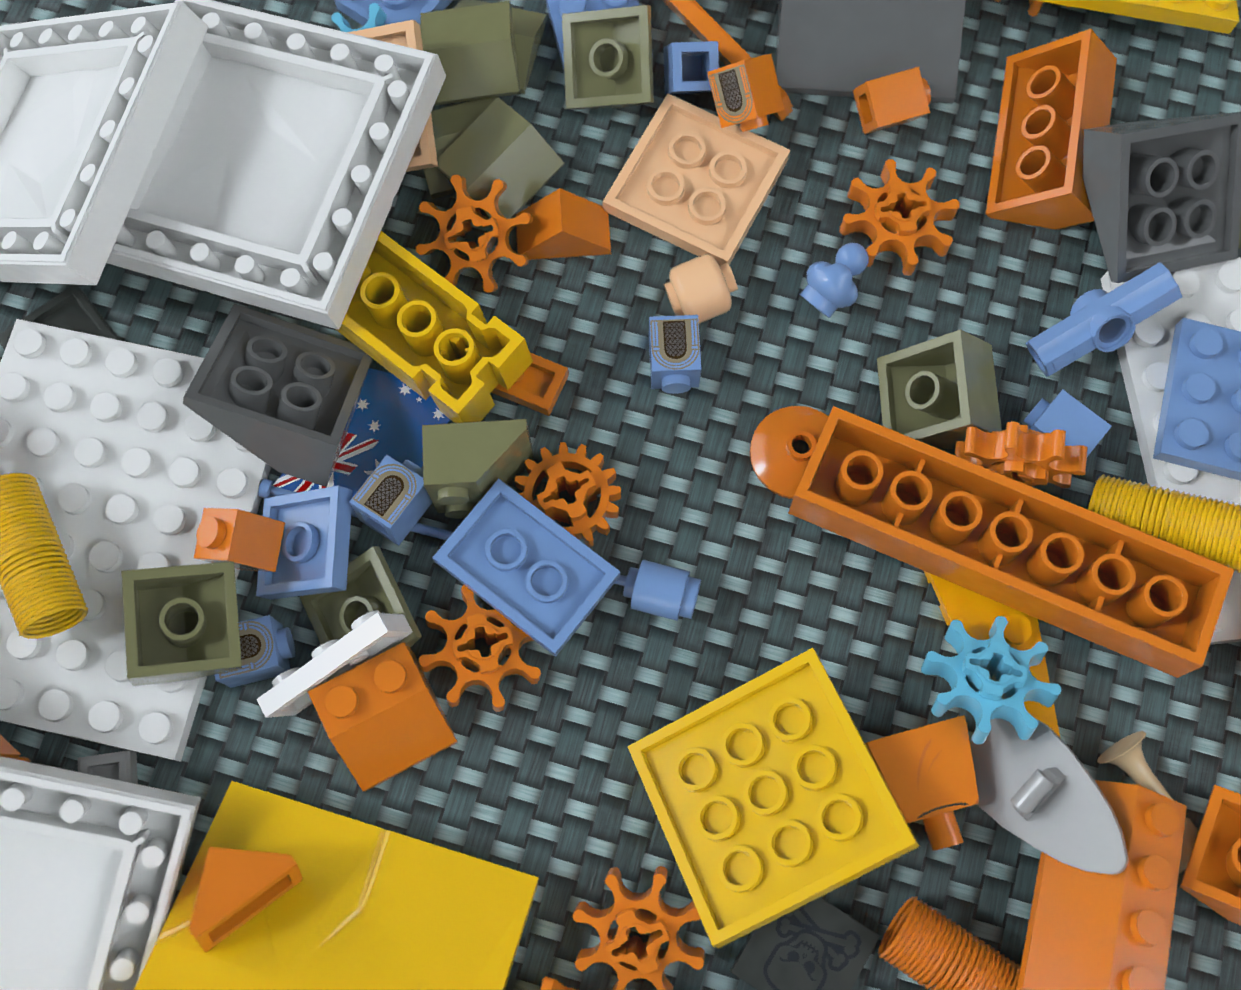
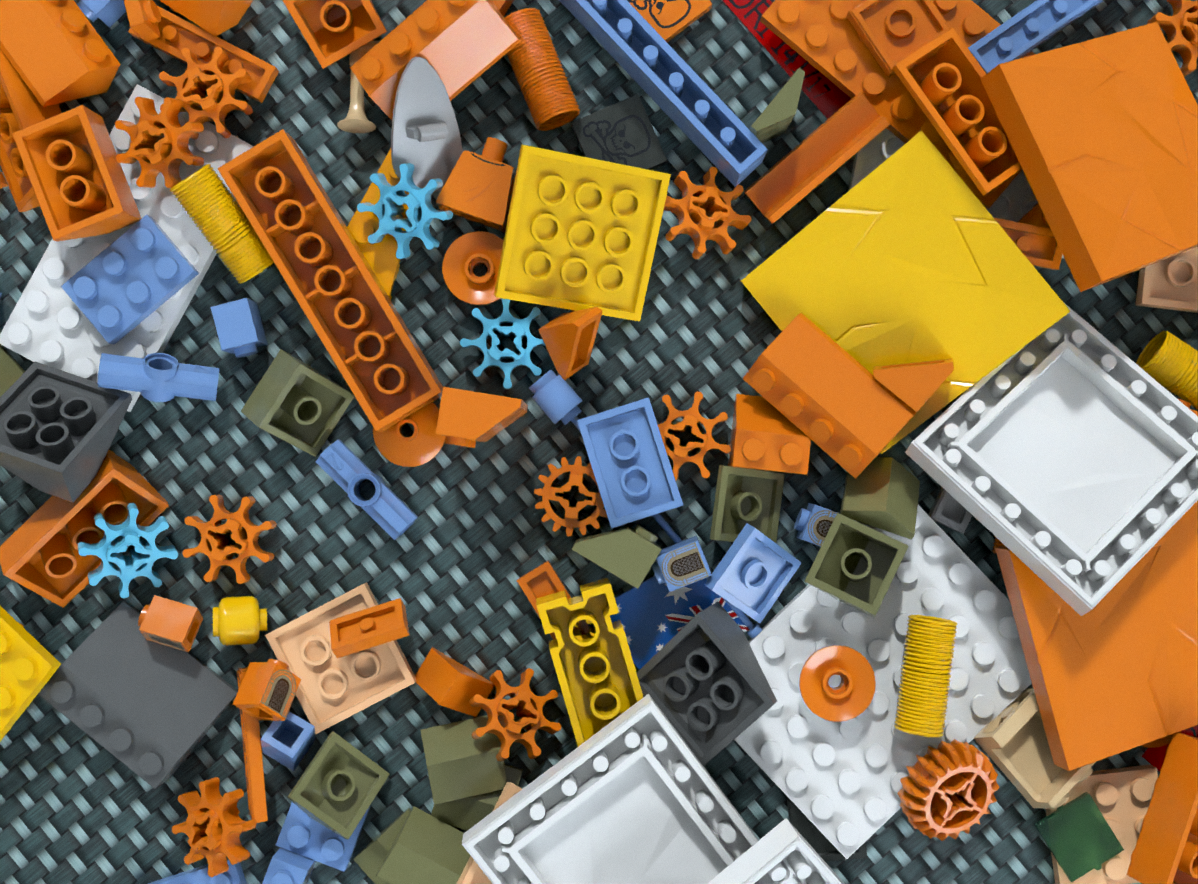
camera: 150 degrees left, 15 degrees up
orange brick [194,508,285,572] -> none
white plate [257,610,413,718] -> none
brick [649,315,701,394] -> none
light nougat head [664,254,738,324] -> none
medium blue animal [800,243,869,318] -> none
orange gear [955,422,1088,488] -> none
none -> medium azure gear [77,503,178,598]
none -> yellow head [213,596,267,646]
none -> medium blue piece [316,439,418,540]
none -> orange plate [329,598,409,658]
none -> orange slope [435,387,528,448]
none -> orange dish [442,231,504,305]
none -> medium azure gear [460,298,545,389]
none -> orange slope [538,307,603,380]
none -> orange slope [743,313,916,479]
none -> orange dish [799,645,876,722]
none -> olive slope [840,457,920,540]

